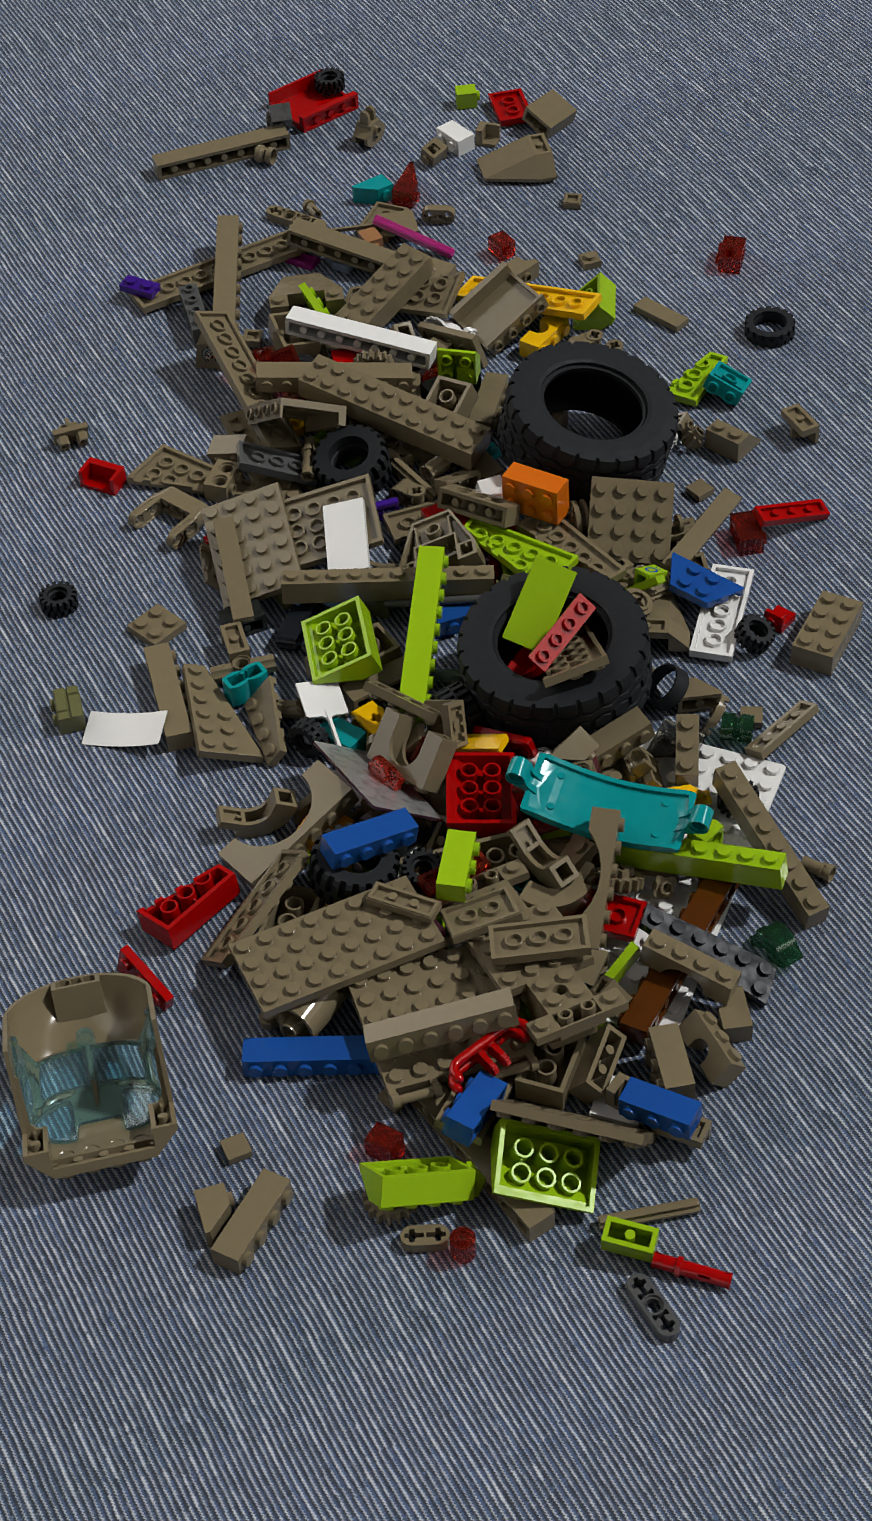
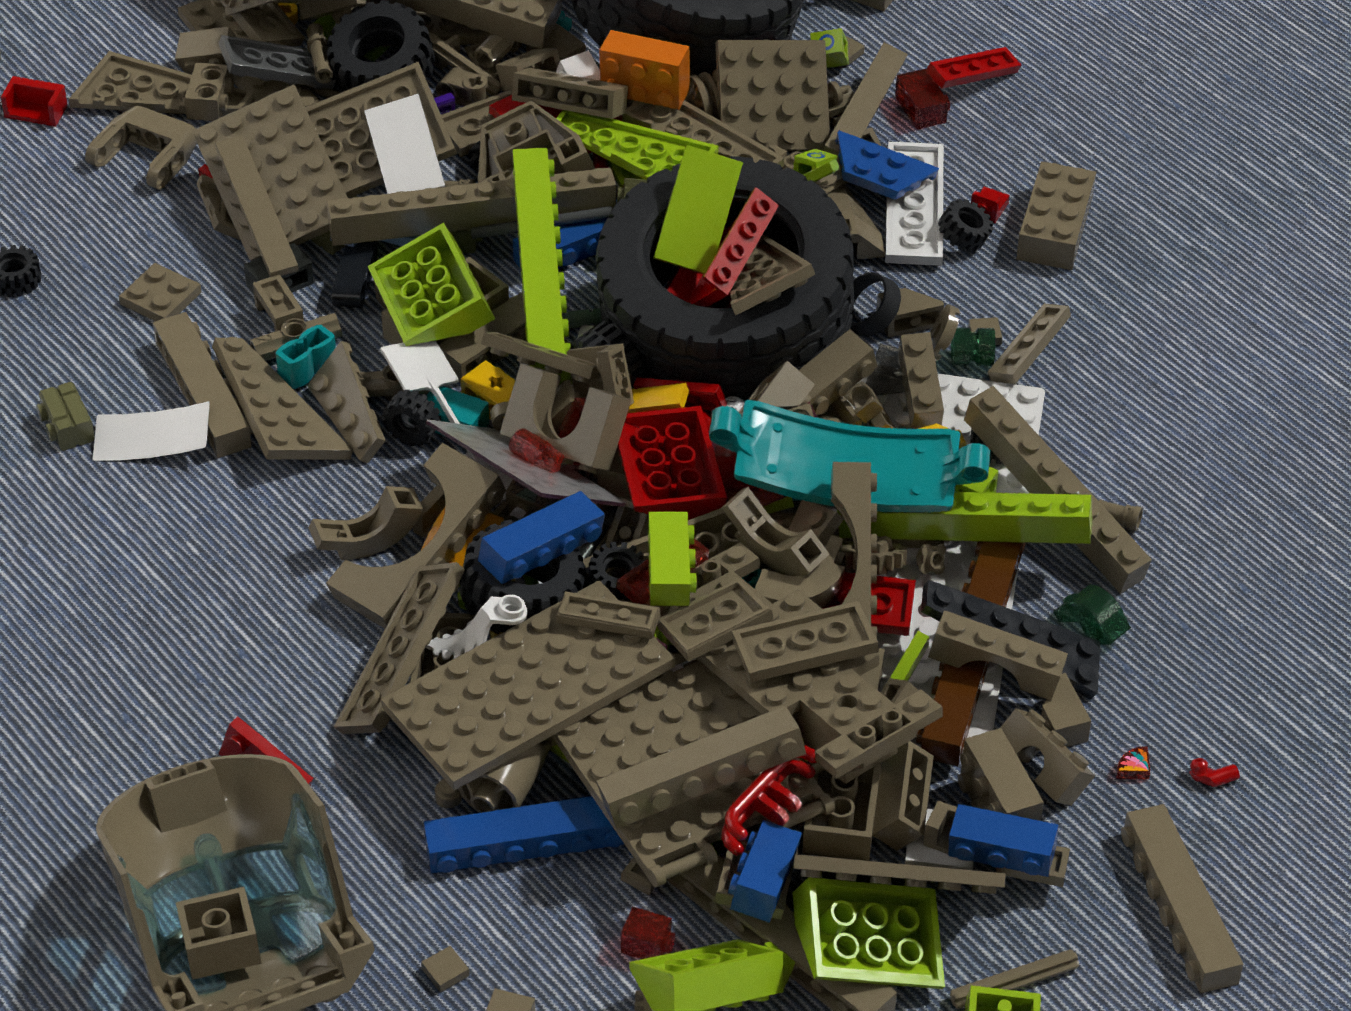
camera: 15 degrees left, 0 degrees up
red wedge [136,864,241,949] -> none
none -> dark tan brick [176,887,262,980]
none -> white plant [426,595,527,660]
none -> lime brick [810,28,849,68]
none -> tile [1116,746,1150,779]
none -> dark tan brick [1121,804,1244,994]
none -> red arm [1189,758,1240,787]

